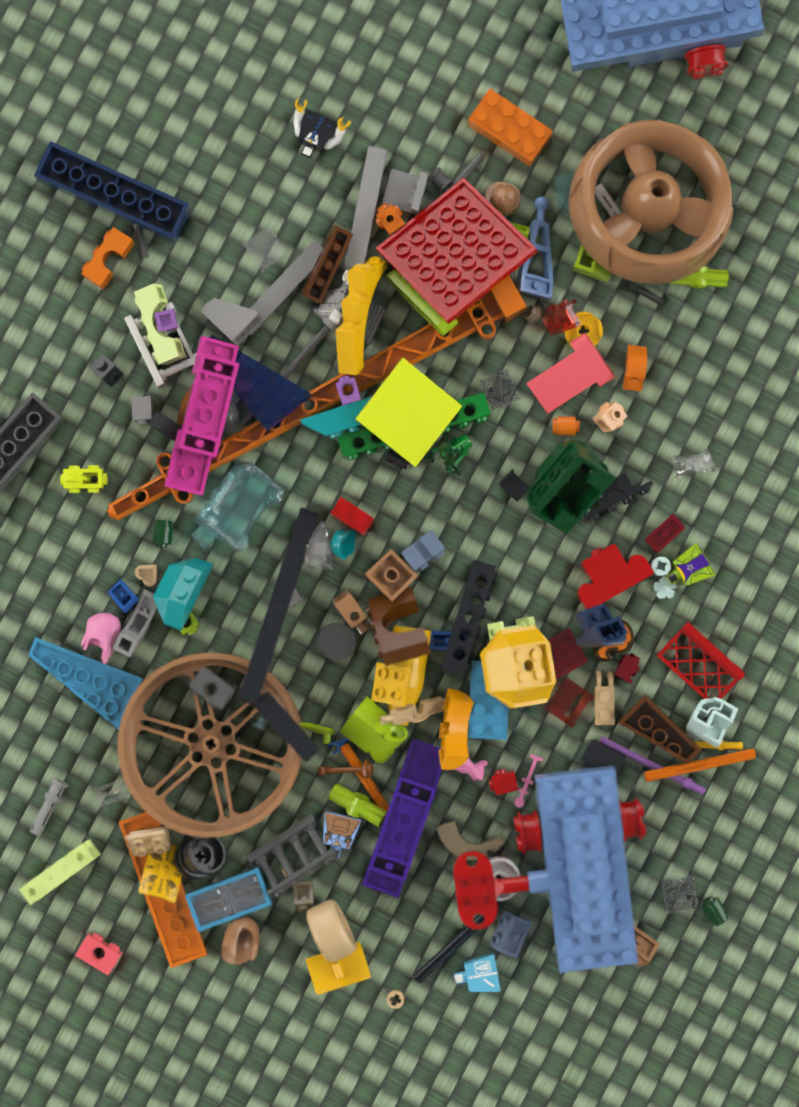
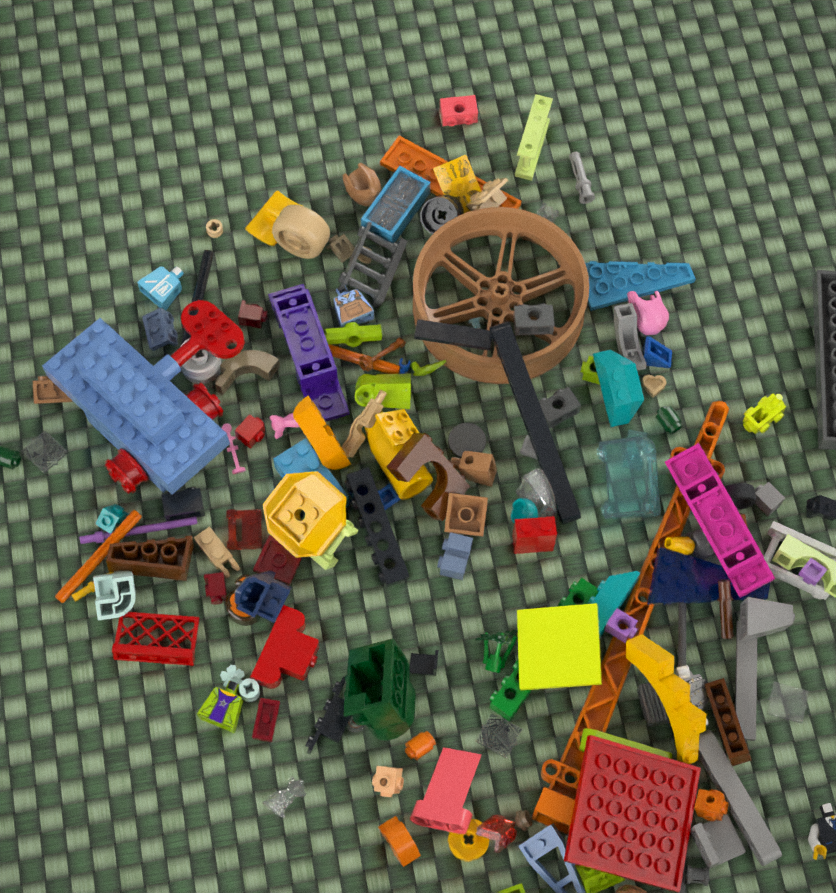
camera: 140 degrees right, 20 degrees down
none -> teal bracket [96,504,129,534]
none -> dark red brick [238,300,267,329]
none -> dark grey brick [539,387,581,429]
none -> yellow cone [664,537,695,556]
none -> reddish brown axle [717,579,733,639]

